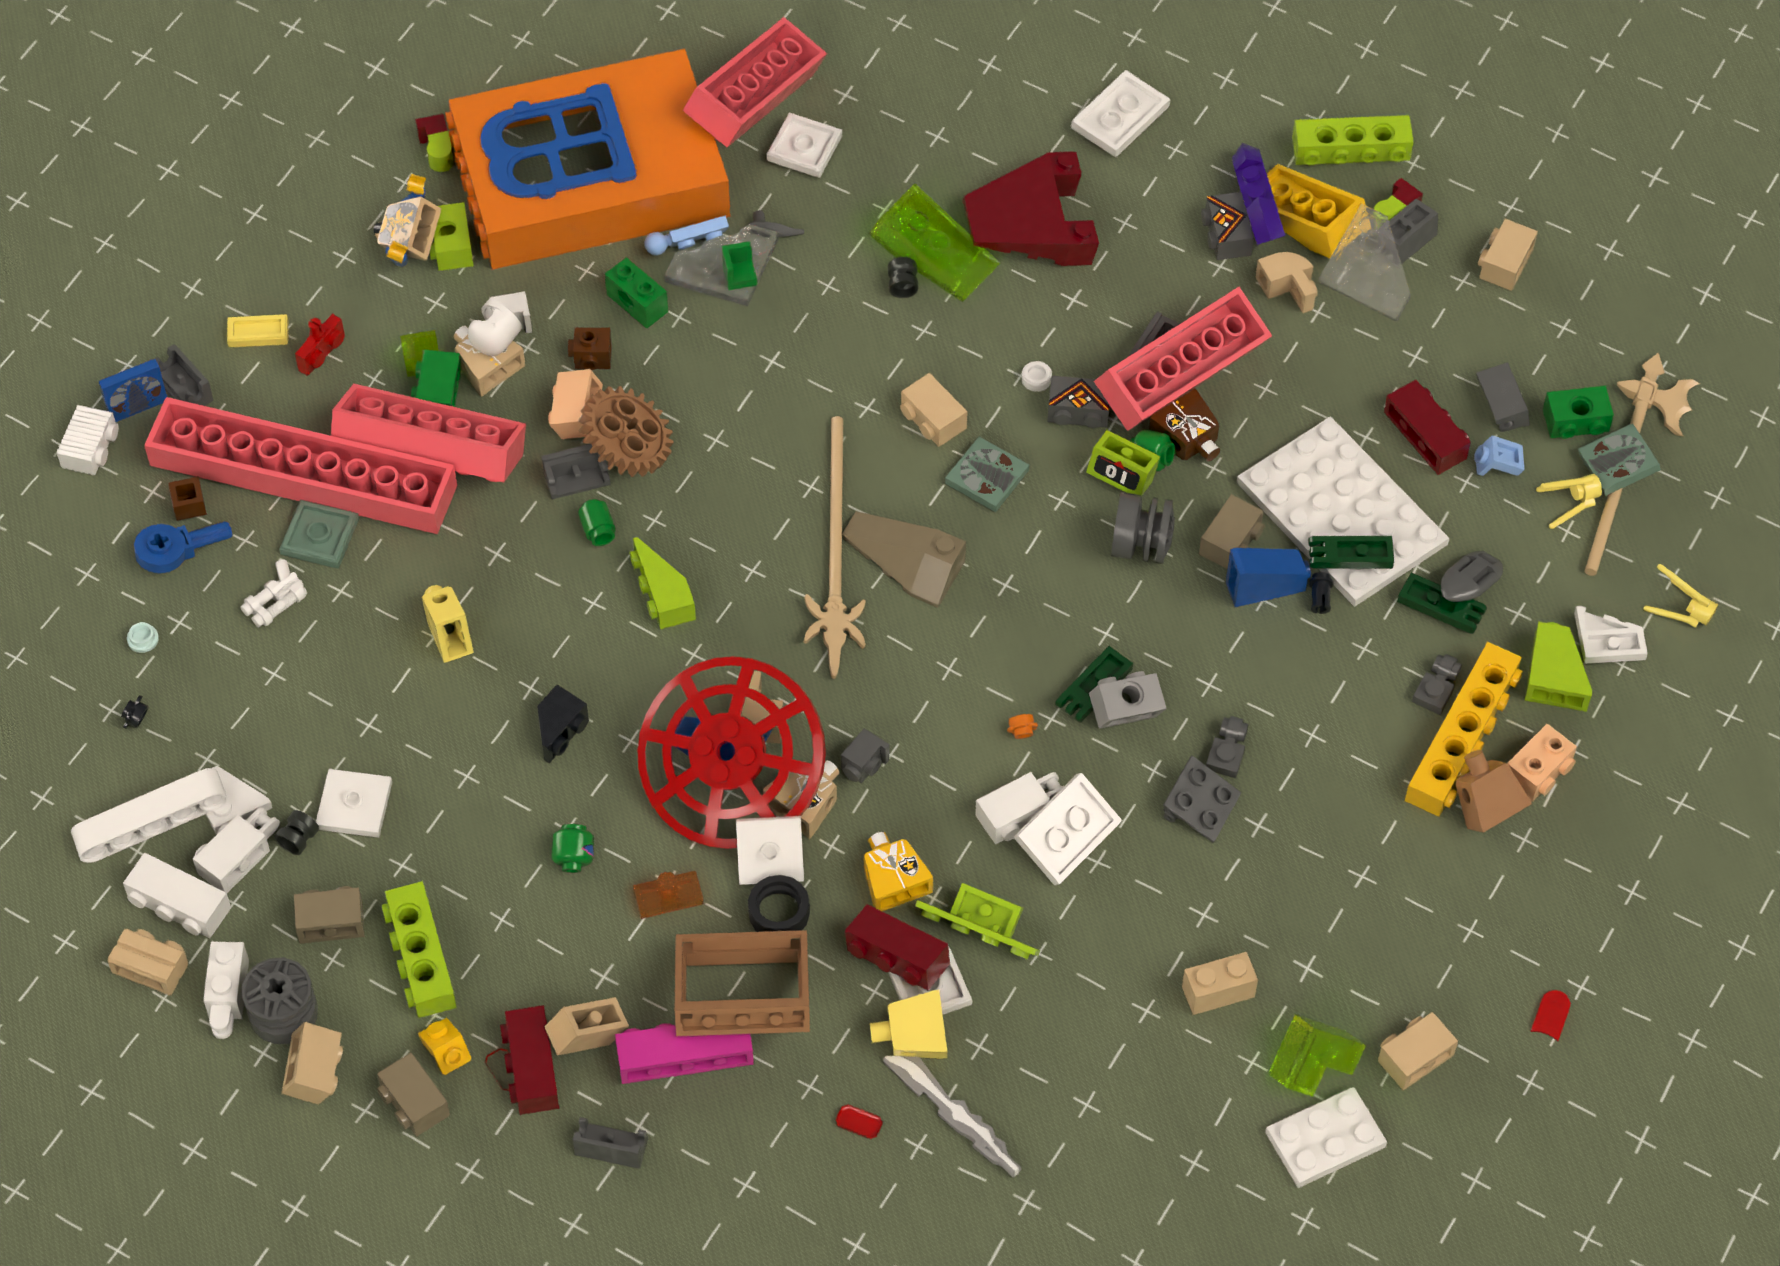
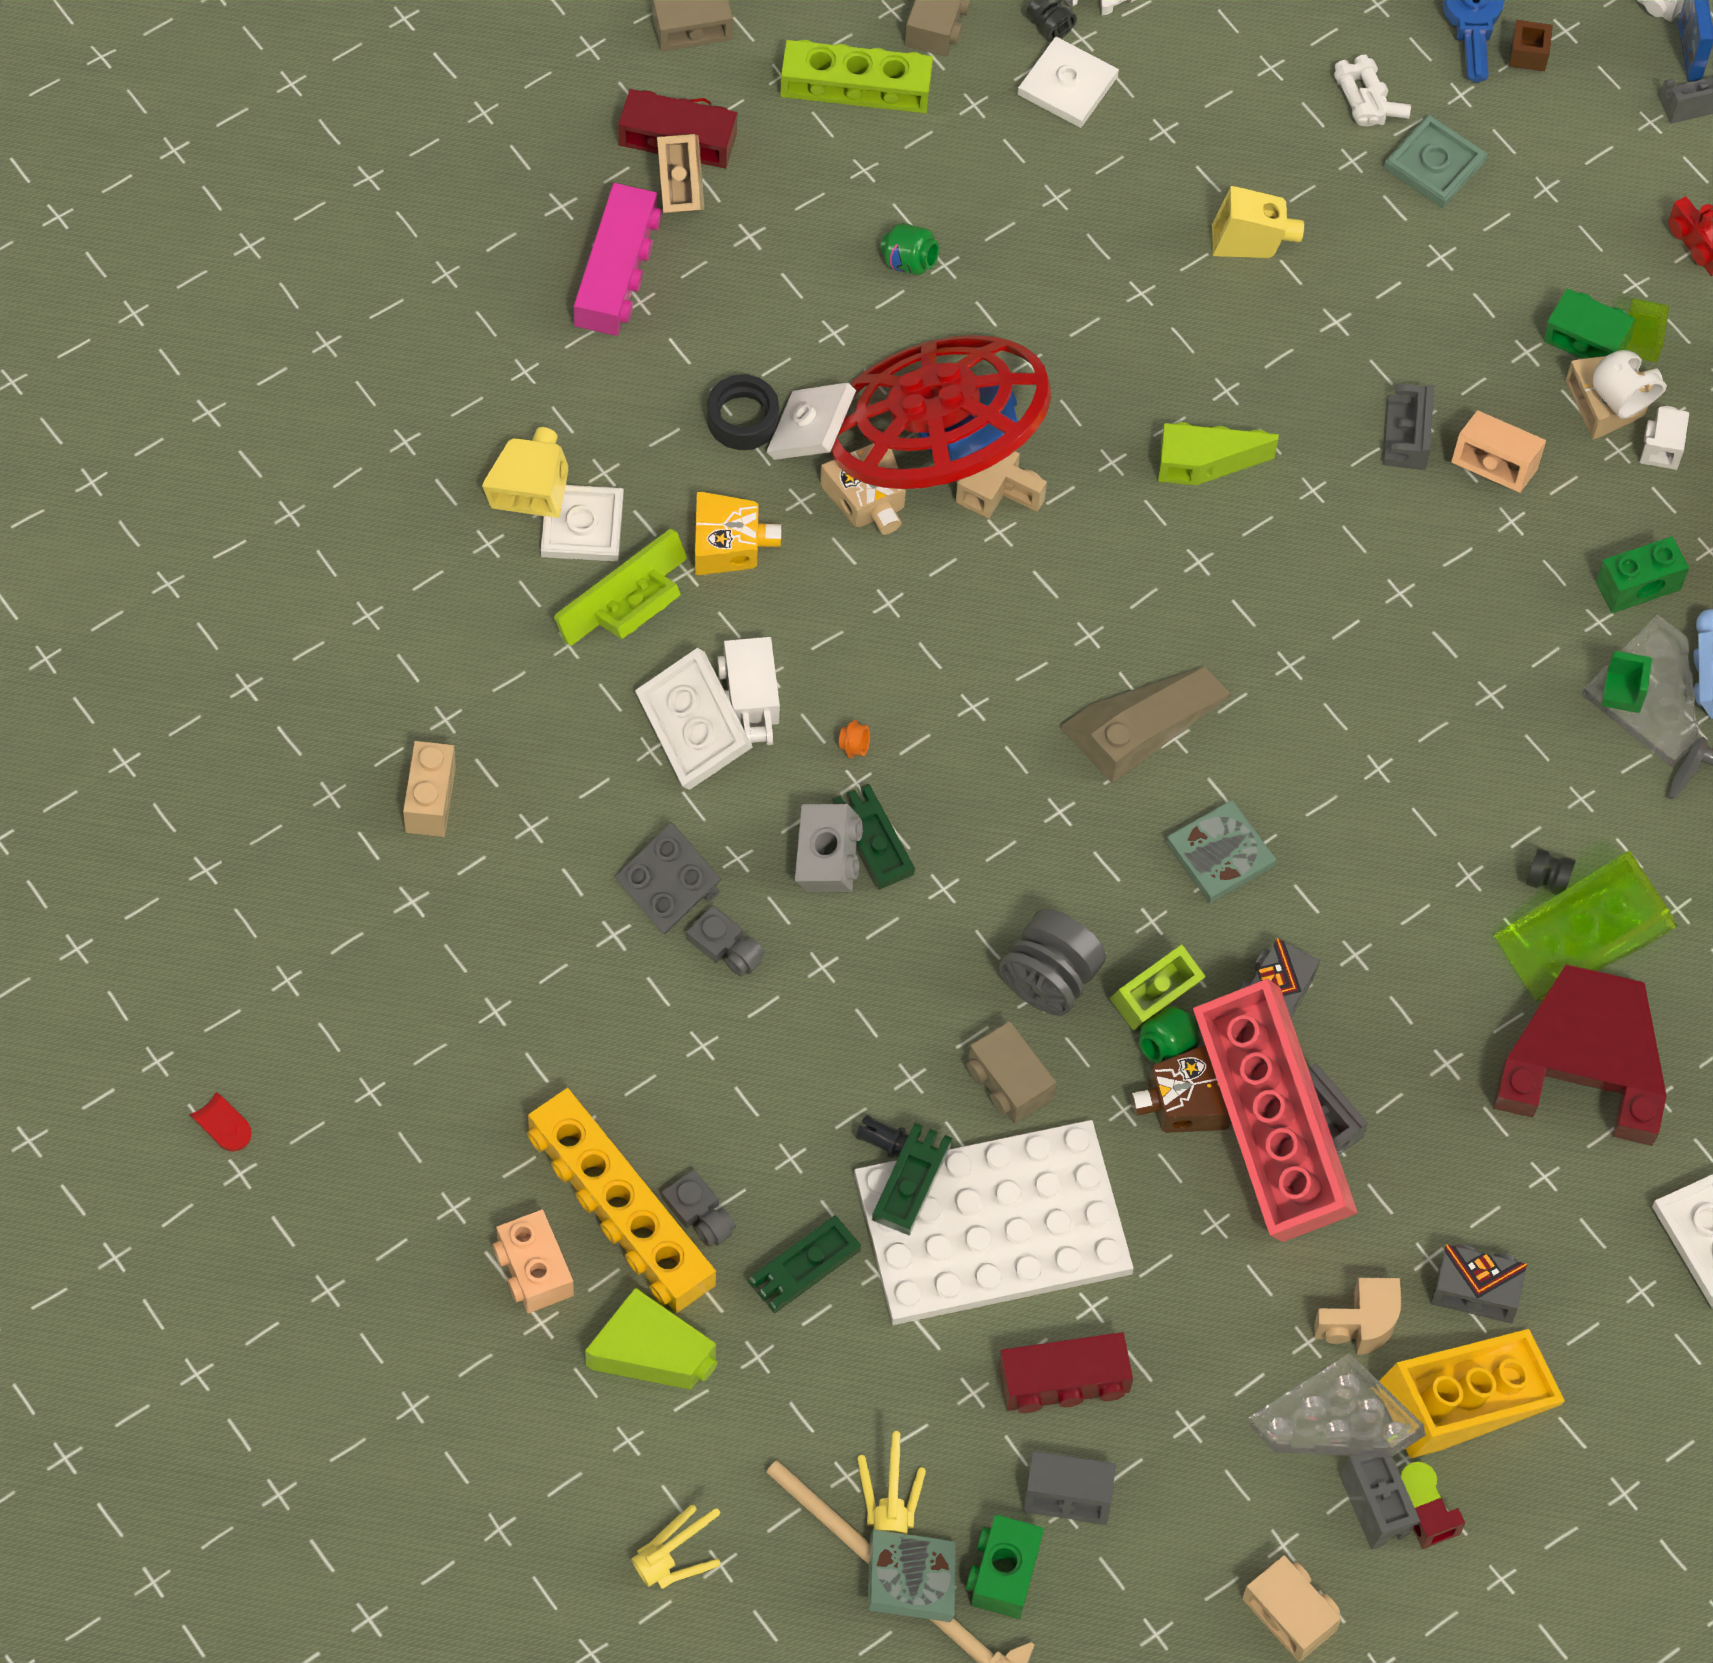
camera: 110 degrees right, 5 degrees up
coral brick [144,397,457,534] -> none
coral brick [331,384,526,482] -> none
yellow bracket [418,1017,471,1075] -> none
black slope [537,684,589,763] -> none
reddish brown brick [568,327,612,370] -> none
dark grey hinge [573,1117,648,1169] -> none
medium nougat gear [578,386,674,477] -> none
green brick [578,499,616,546] -> none
clear orange tile [633,870,704,919] -> none
medium nougat window [675,930,810,1036] -> none
tan piece [804,416,866,679] -> none
red piece [836,1104,883,1139] -> none
dark grey brick [841,728,890,783] -> none
dark red brick [845,904,950,991] -> none
light grey sword [883,1056,1021,1177] -> none
tan brick [900,373,968,447] -> none
white tile [1022,361,1052,392] -> none
blue slope [1226,548,1311,607] -> none
dark purple brick [1232,143,1286,245] -> none
white plate [1265,1087,1387,1188] -> none
clear neon green panel [1269,1014,1366,1097] -> none
lime brick [1292,115,1414,165] -> none
tan brick [1378,1012,1458,1090] -> none
dark grey piece [1440,551,1503,602] -> none
medium nougat torso [1456,750,1532,833] -> none
light blue bracket [1474,435,1524,476] -> none
white wing [1574,606,1648,664] -> none

